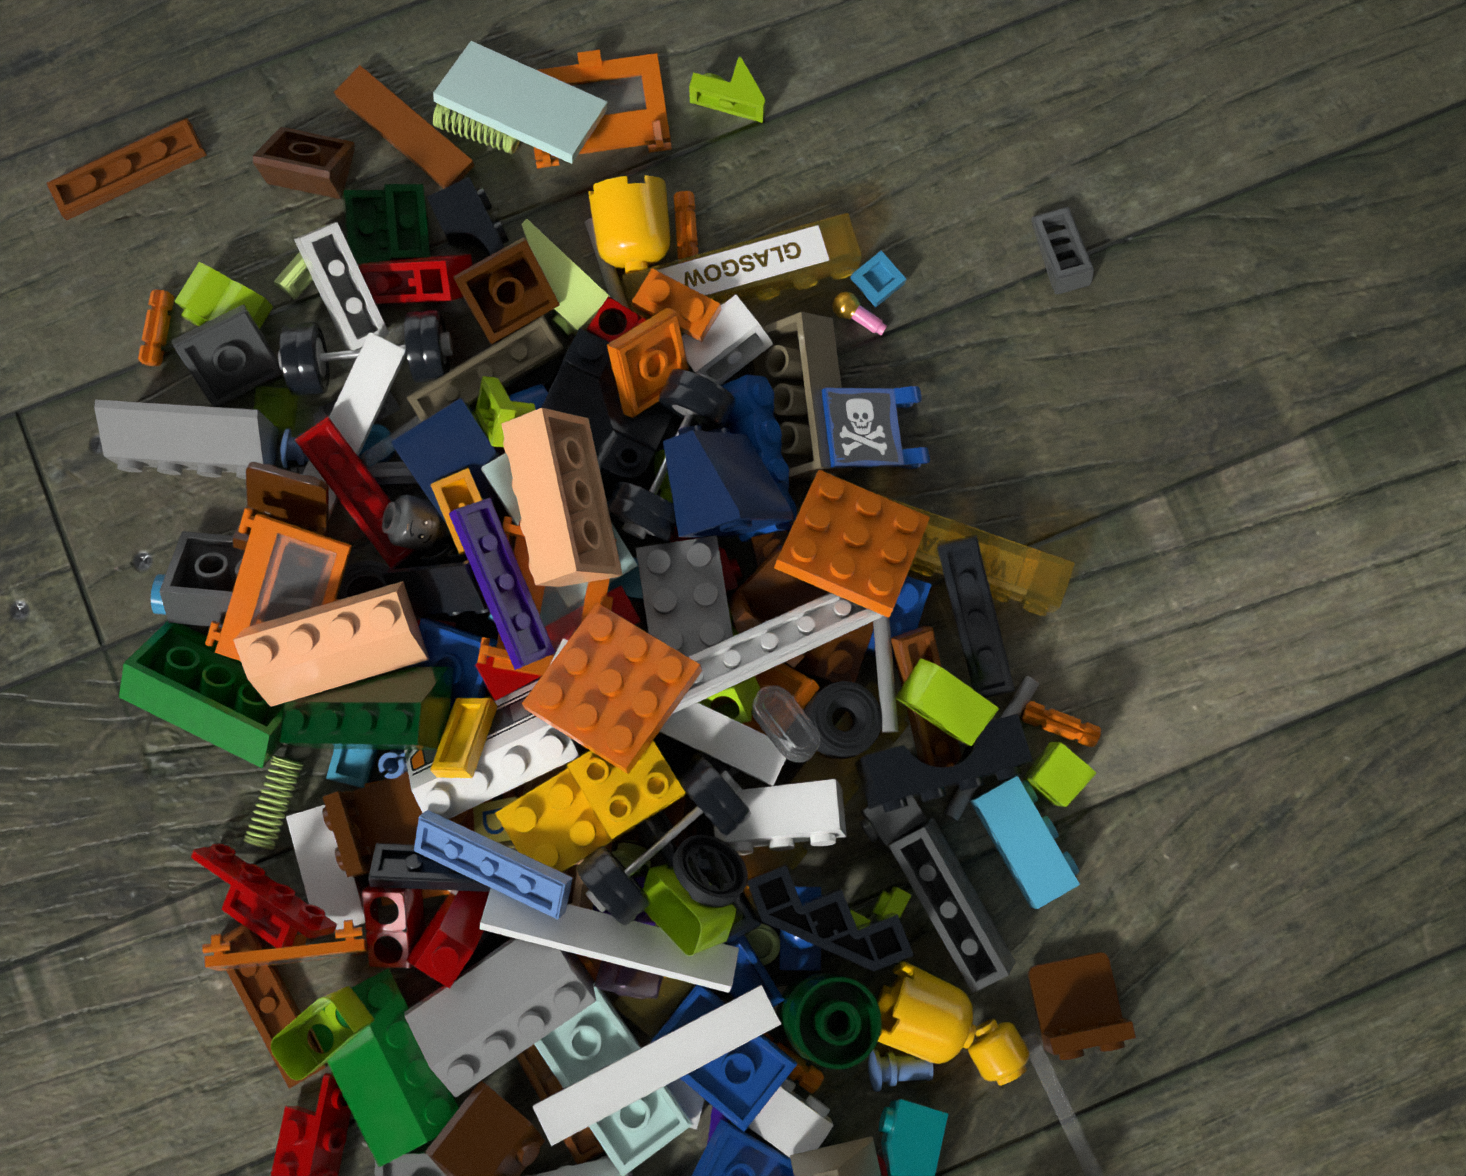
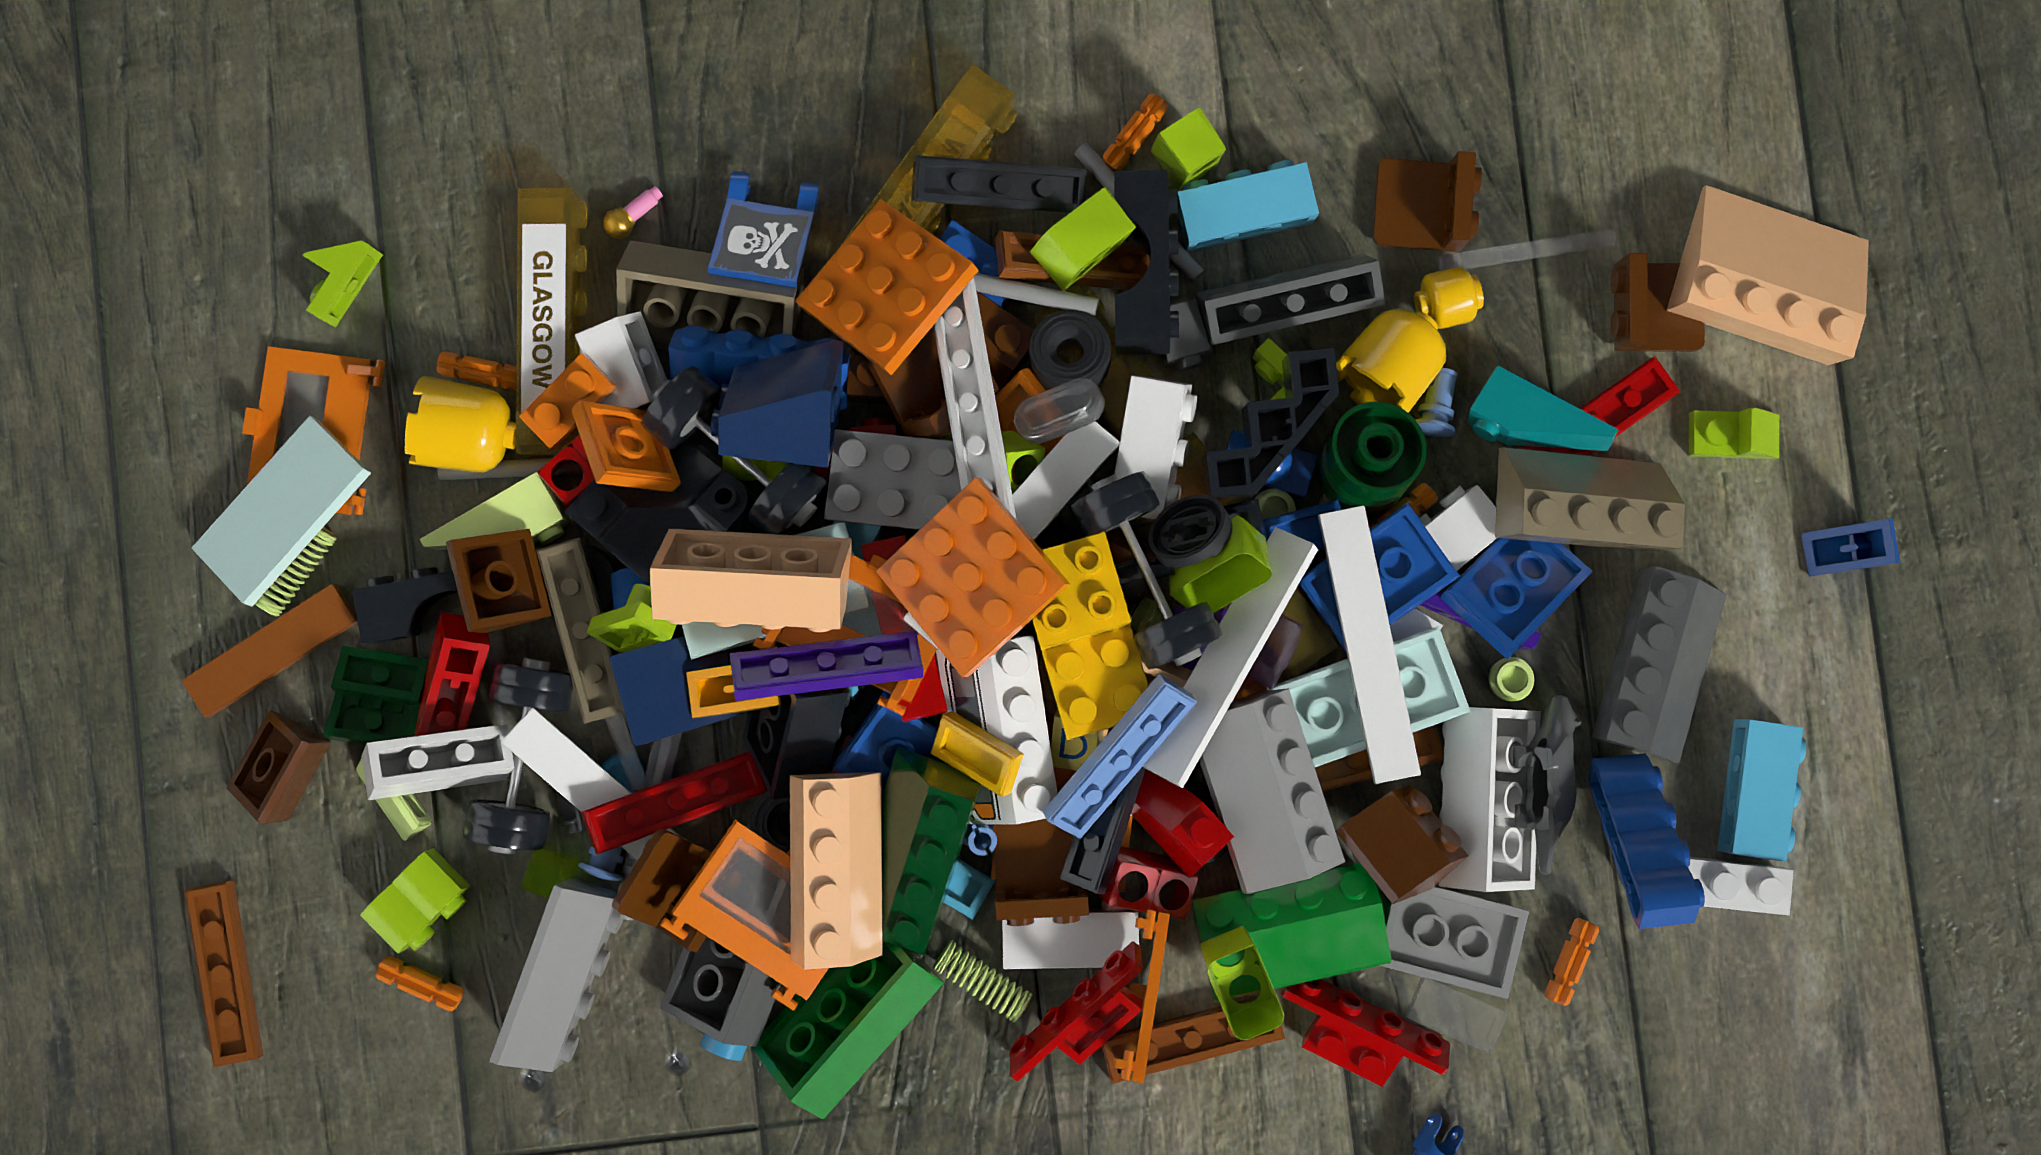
camera: 70 degrees left, 5 degrees up
dark grey tile [172,304,283,407] -> none
dark grey head [382,495,446,551] -> none
dark azure plate [851,251,906,308] -> none

